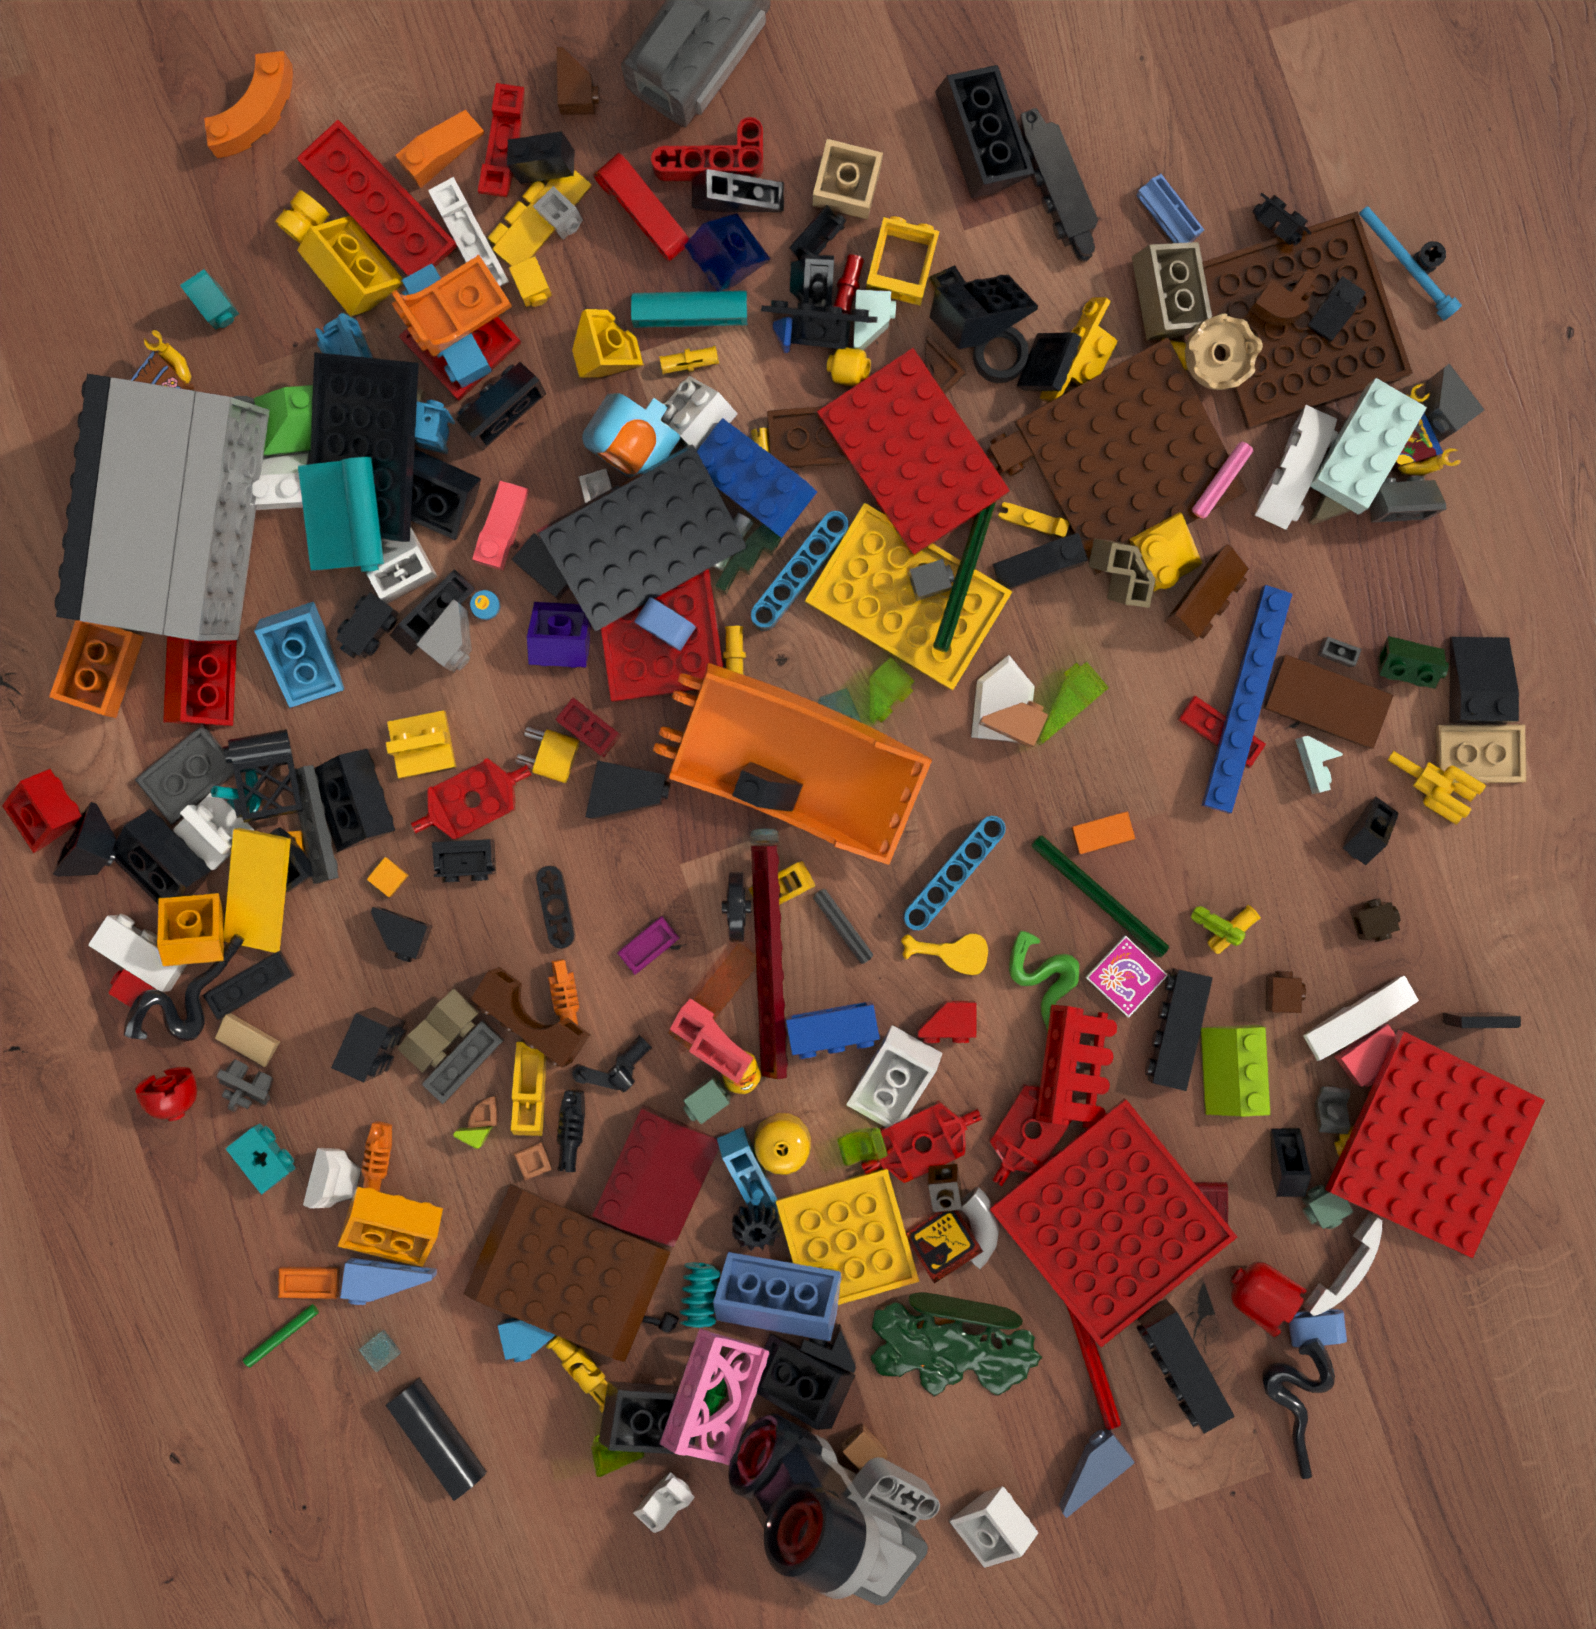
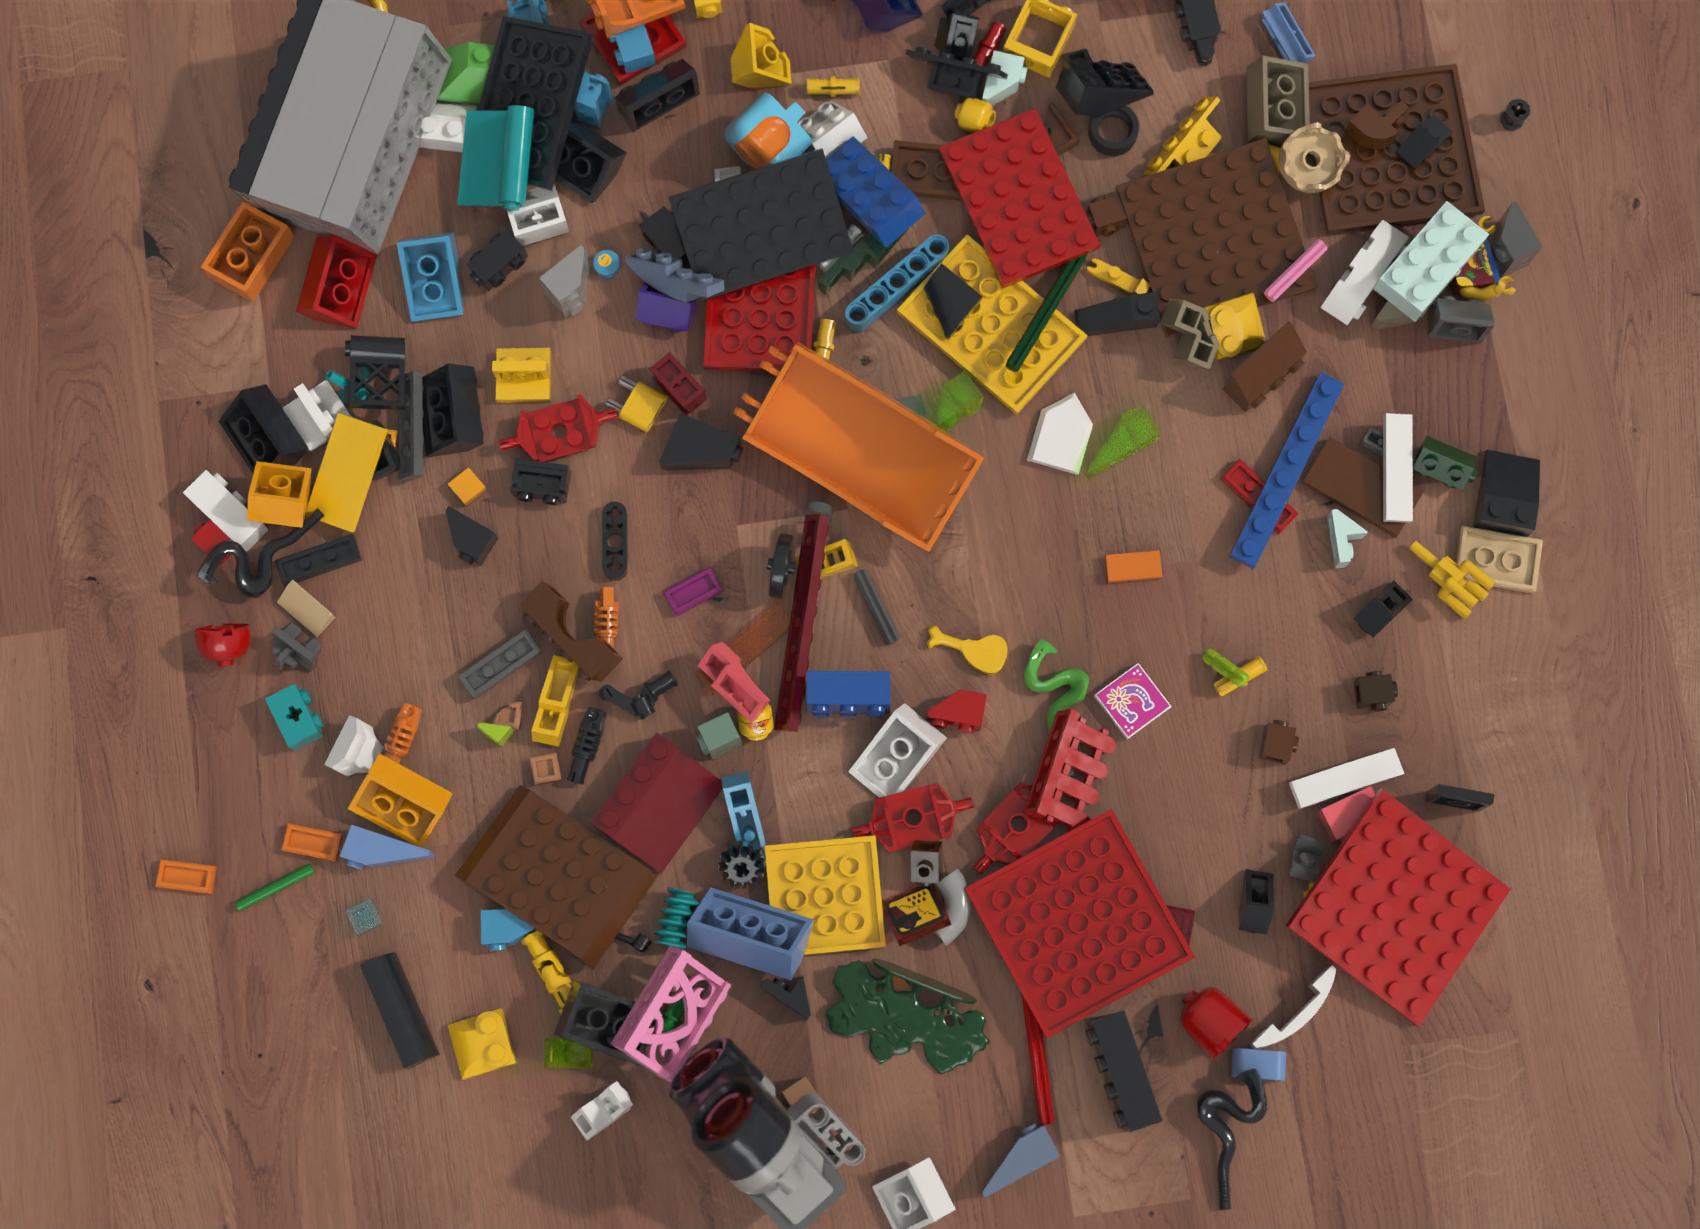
camera: 15 degrees right, 10 degrees down
red slope [2,769,82,853] -> none
black slope [53,802,117,877] -> none
dark grey tile [135,725,235,824] -> none
black brick [331,1007,407,1083] -> none
black slope [389,569,475,655] -> none
dark tan brick [397,989,479,1073] -> none
coral slope [472,481,529,571] -> none
teal brick [631,290,748,328] -> none
medium blue beam [634,597,696,651] -> none
black slope [732,762,803,811] -> none
yellow cylinder [754,1113,811,1175] -> none
black slope [757,1334,855,1430] -> none
blue slope [773,317,793,353] -> none
clear neon green bracket [837,1128,888,1166] -> none
dark azure beam [903,816,1006,931] -> none
dark grey brick [908,559,954,601] -> none
nougat slope [978,701,1048,748] -> none
black plate [1017,332,1082,391] -> none
dark green axle [1031,836,1169,958] -> none
black brick [1145,968,1213,1091] -> none
lime slope [1200,1024,1270,1117] -> none
black hinge [1253,193,1312,246] -> none
sand green brick [1302,1185,1353,1229] -> none
dark azure piece [1359,206,1462,321] -> none
none -> orange tile [155,859,217,894]
none -> yellow slope [447,1008,517,1080]
none -> sand blue slope [625,248,724,303]
none -> black slope [924,263,983,340]
none -> white tile [1383,413,1413,523]

